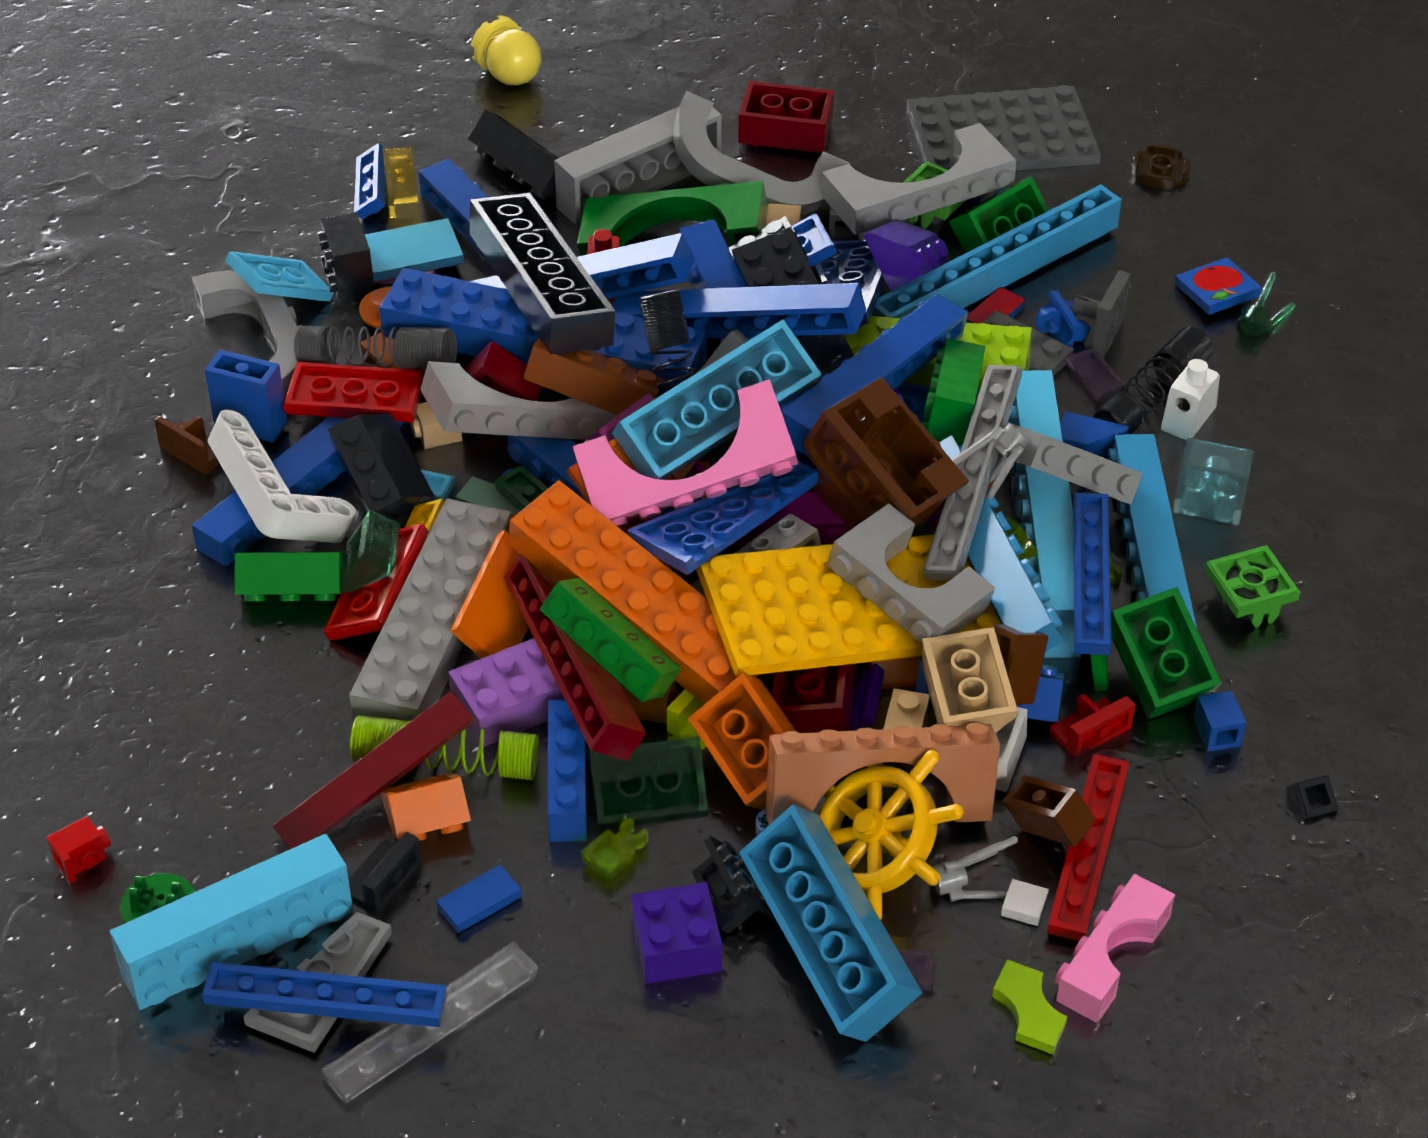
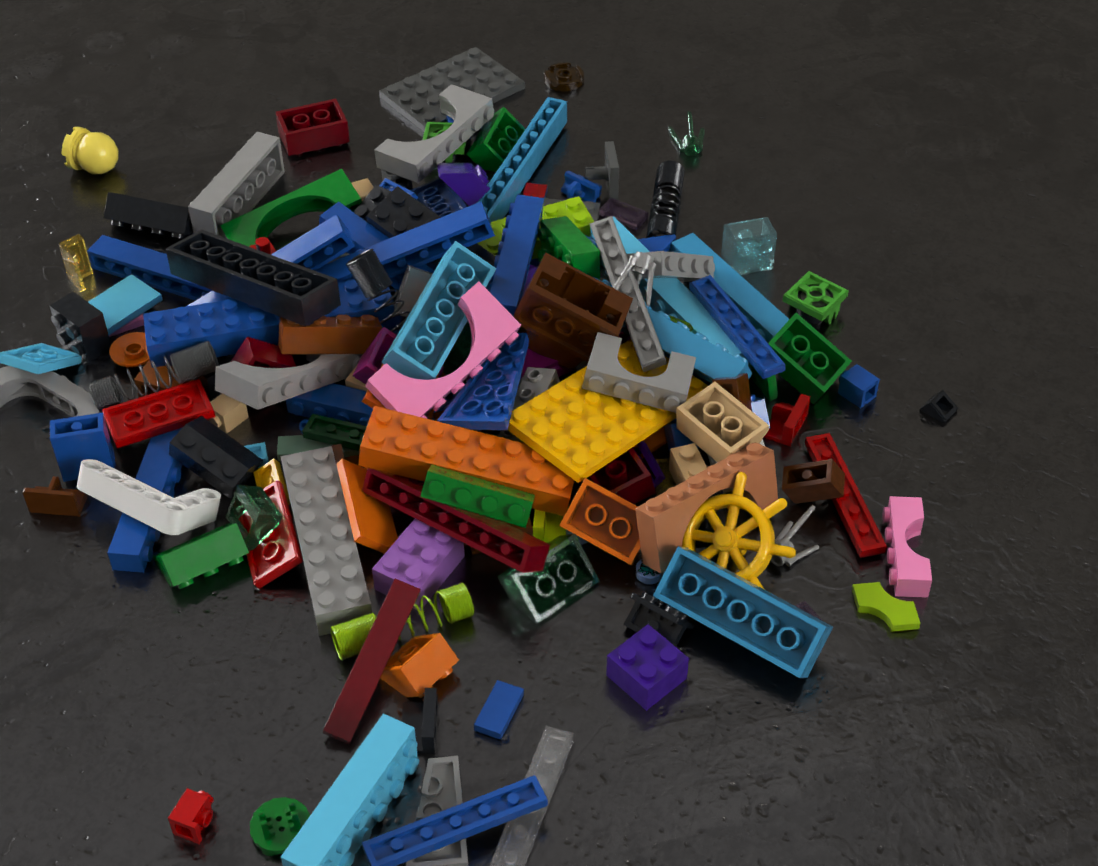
camera: 30 degrees left, 0 degrees up
blue plate [354,143,386,220] -> none
blue brick [548,700,587,842] -> none
clear neon green plate [581,818,648,881] -> none
light grey arch [673,91,850,215] -> none
white tile [1001,879,1049,926] -> none
white torso [1160,359,1220,442] -> none
blue tile [1175,257,1262,315] -> none

